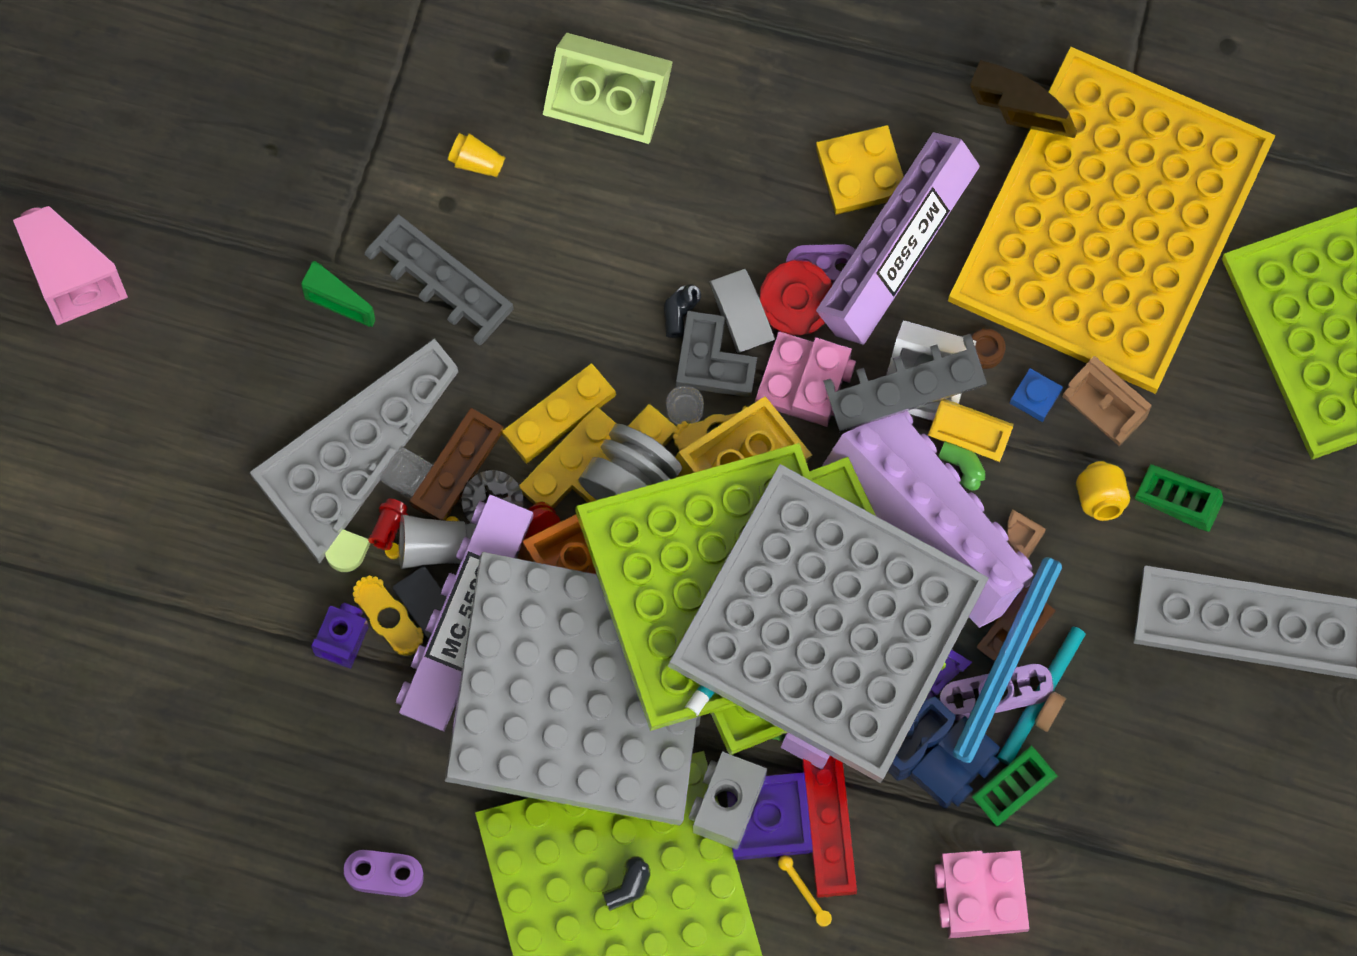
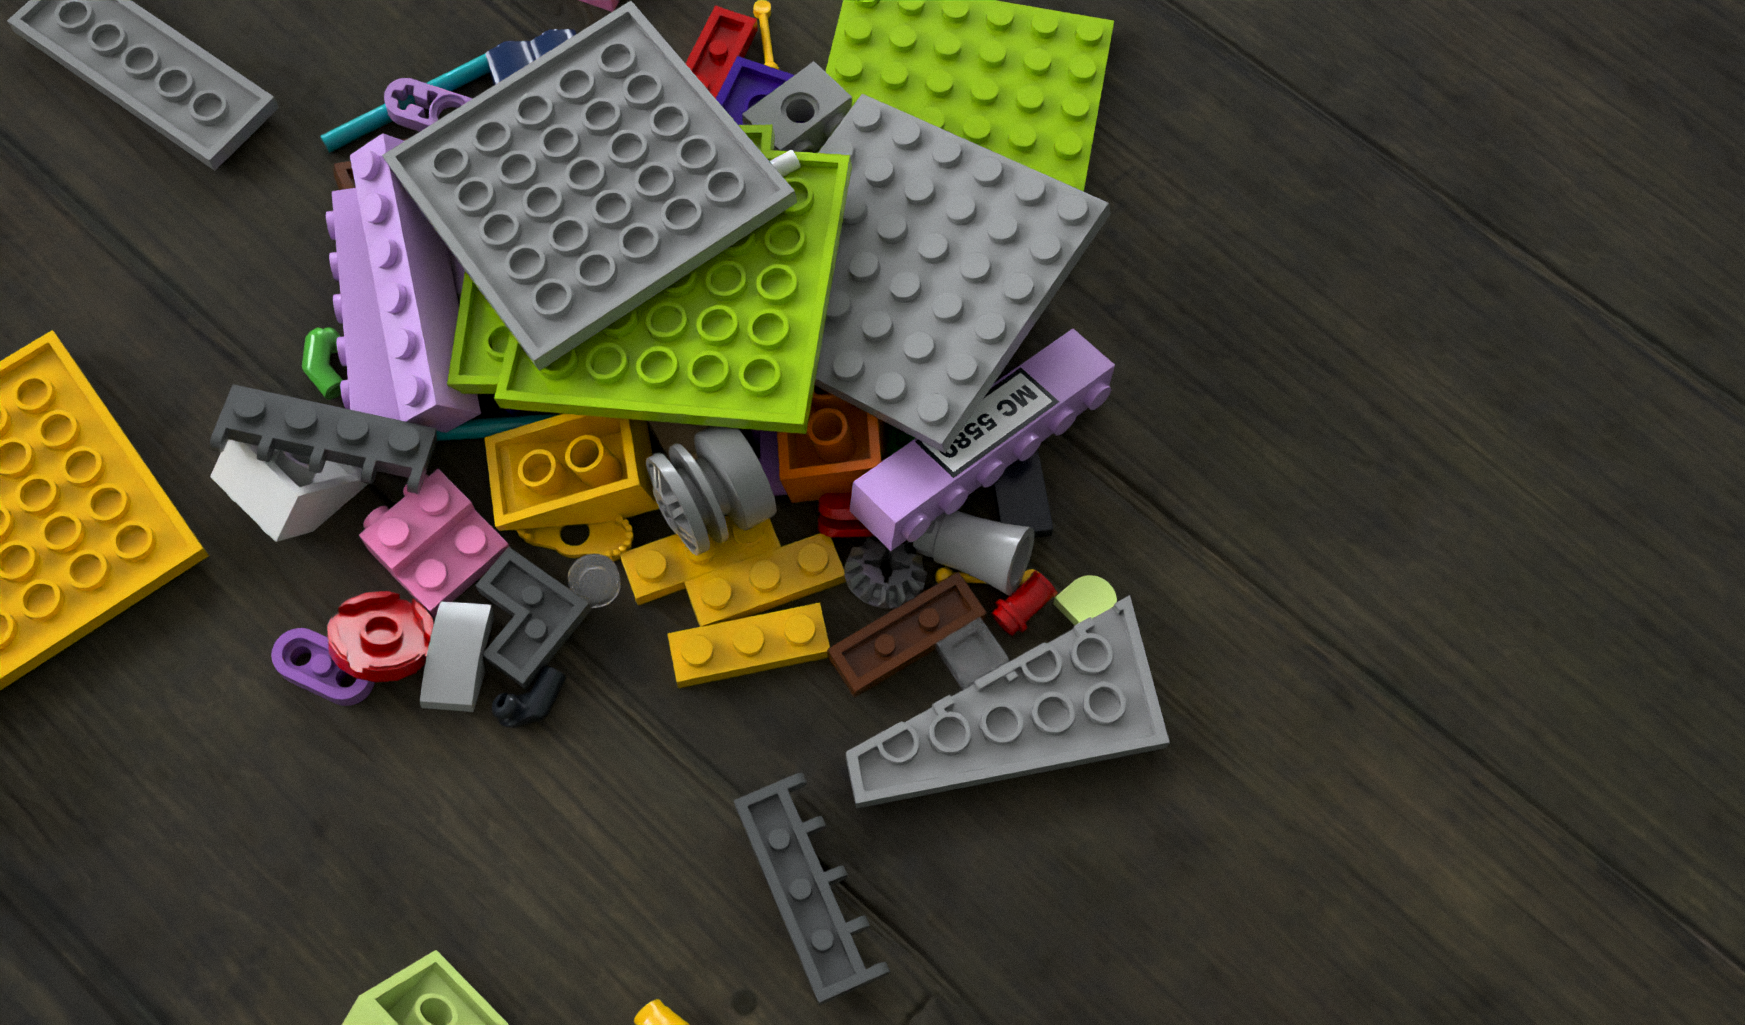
camera: 155 degrees left, 5 degrees down
green slope [301,261,376,327] -> none
dark purple brick [311,603,369,669] -> none
medium lavender plate [344,850,424,897] -> none
yellow piece [353,576,424,656] -> none
black arm [602,856,651,911] -> none
yellow plate [816,125,904,215] -> none
lavender brick [816,132,980,345] -> none
yellow tile [928,399,1014,462] -> none
dark azure axle [953,557,1062,763] -> none
reddish brown tile [971,329,1006,369] -> none
green slope [971,746,1059,827] -> none
medium nougat tile [1006,510,1046,559] -> none
blue plate [1010,368,1063,422] -> none
medium nougat tile [1035,692,1067,732] -> none
medium nougat hinge [1062,356,1152,446] -> none
yellow head [1076,461,1130,521] -> none
green slope [1135,464,1224,532] -> none

